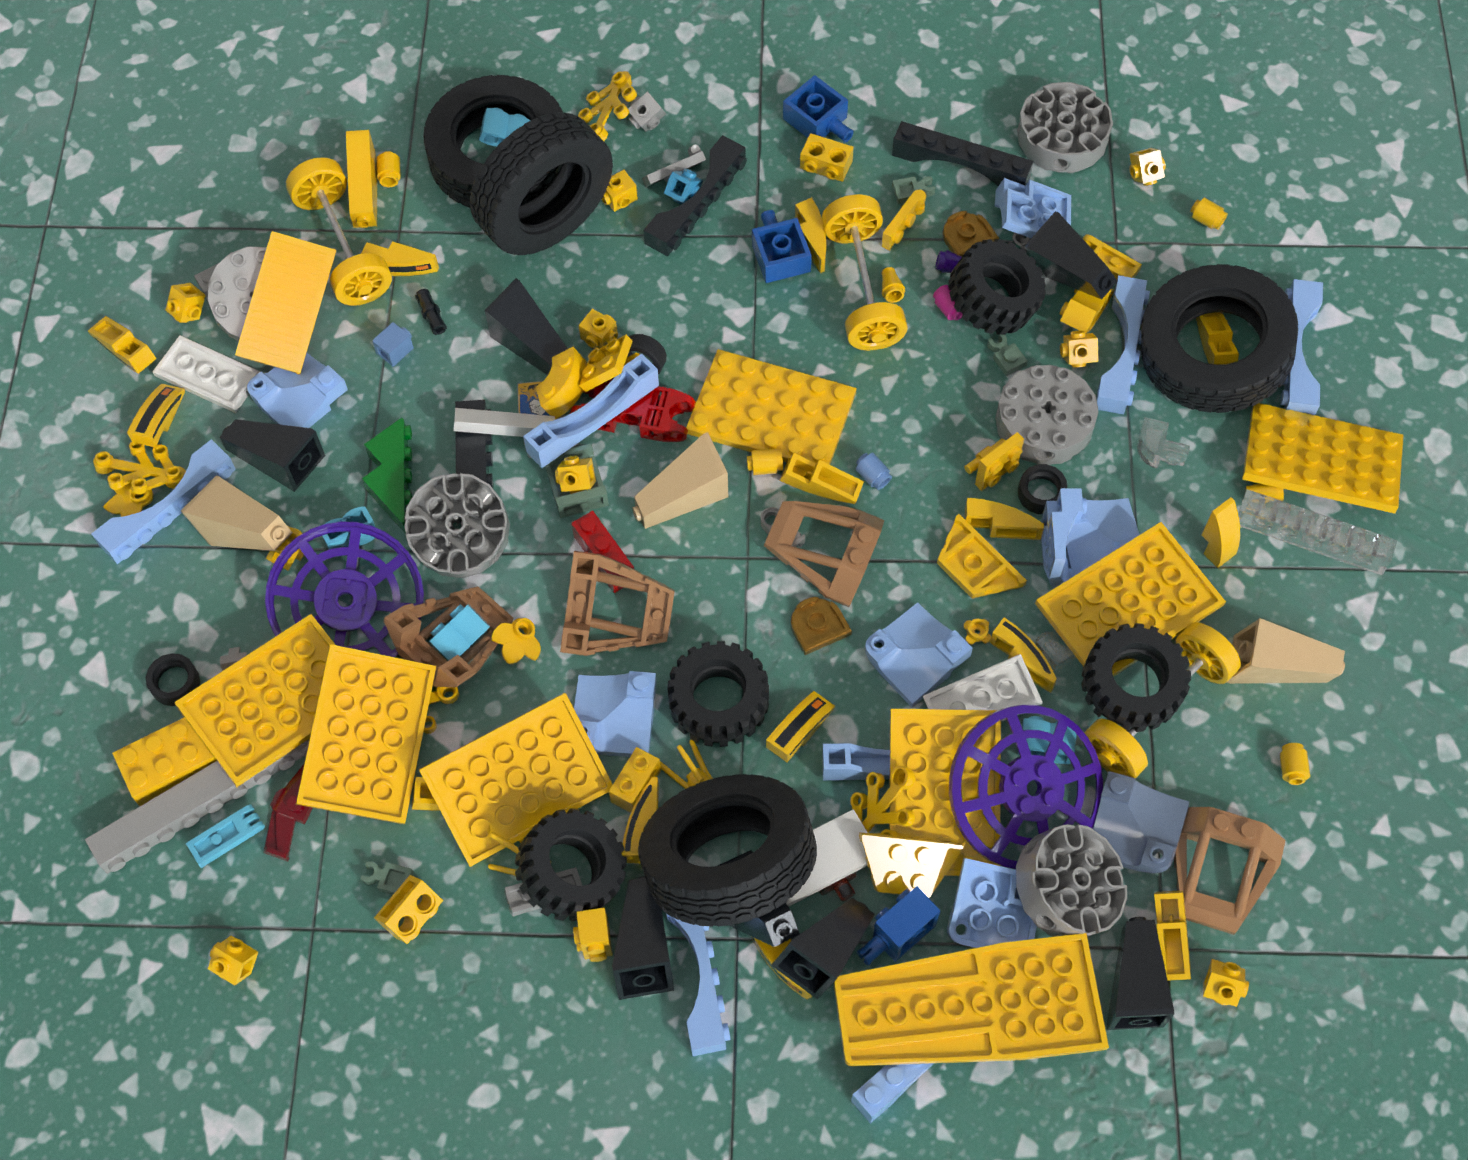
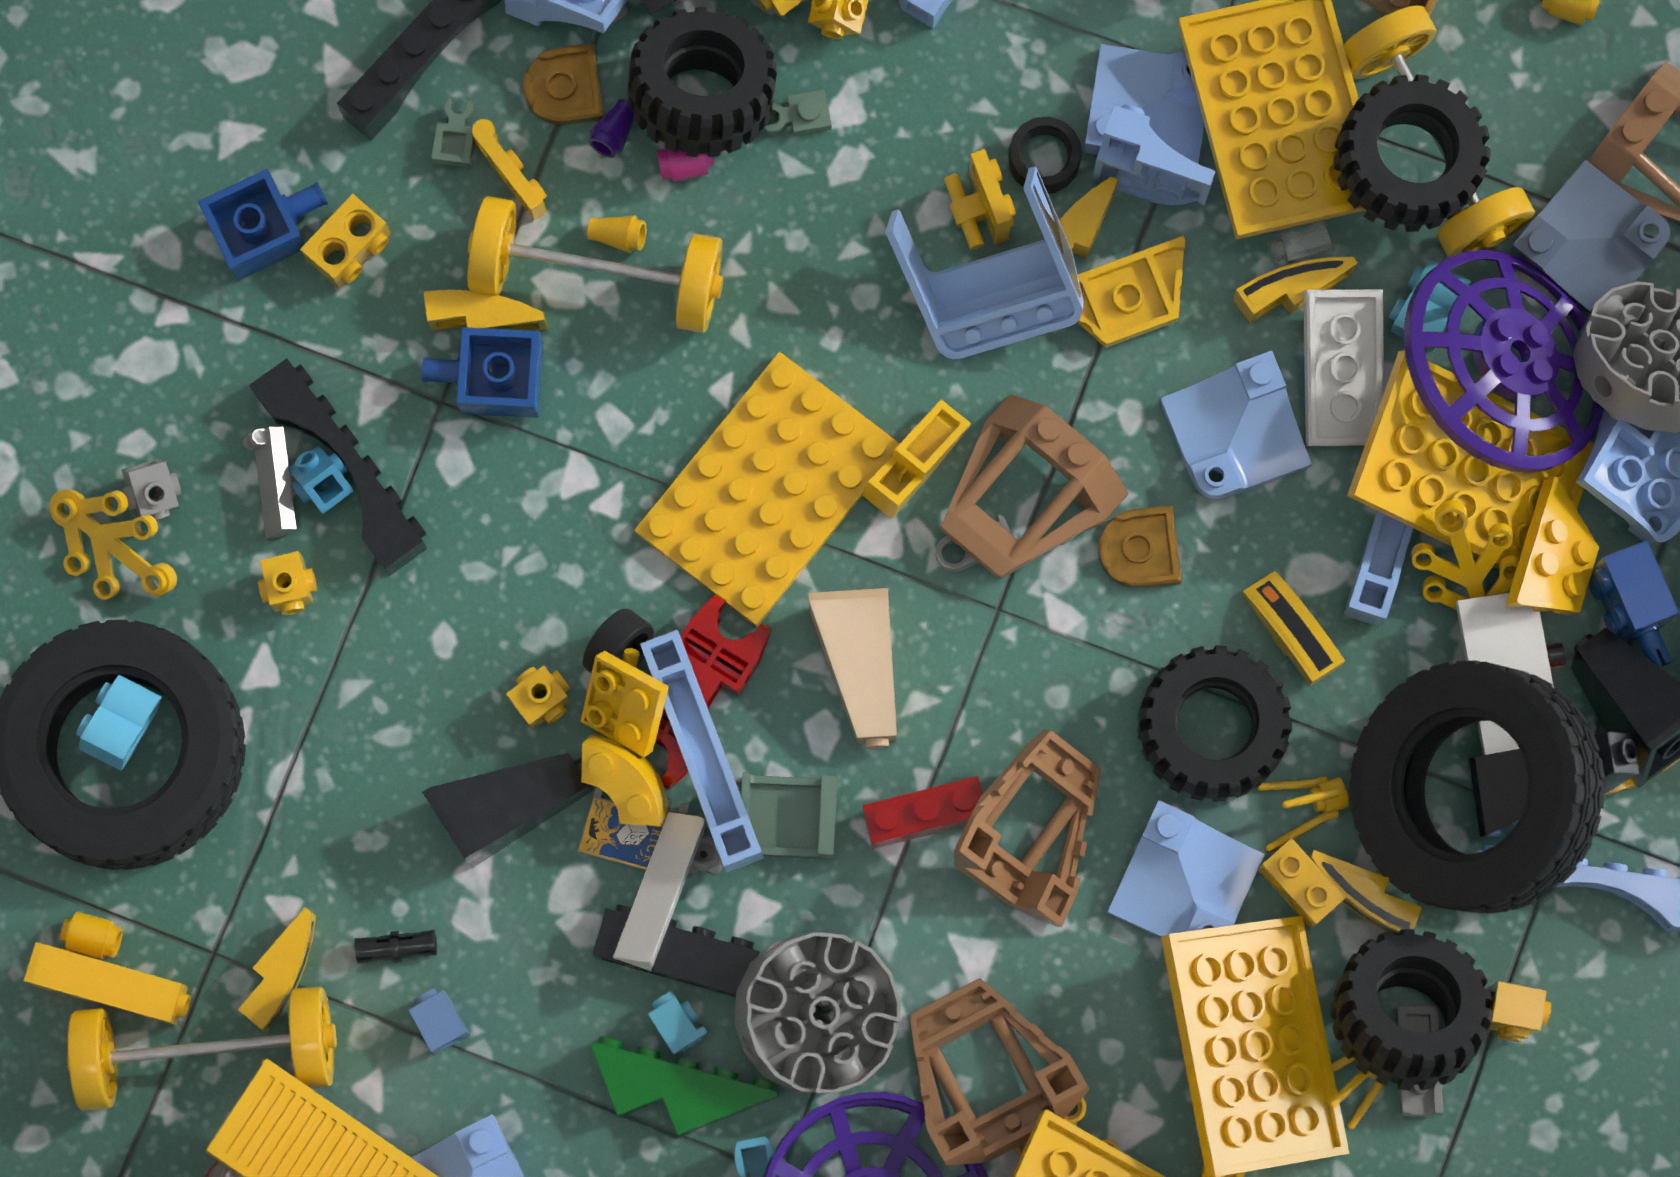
camera: 70 degrees left, 15 degrees up
medium azure brick [430,603,490,660] -> none
black tyre [470,112,613,255] -> none
yellow plate [491,618,541,664] -> none
yellow brick [555,456,596,494] -> none
black slope [612,876,674,1000] -> none
yellow brick [747,449,783,476] -> none
medium blue brick [855,453,892,490] -> none
yellow plate [964,619,991,645] -> none
light grey brick [995,365,1099,465] -> none
none -> medium azure brick [648,991,709,1057]
none -> light blue windscreen [885,166,1084,359]

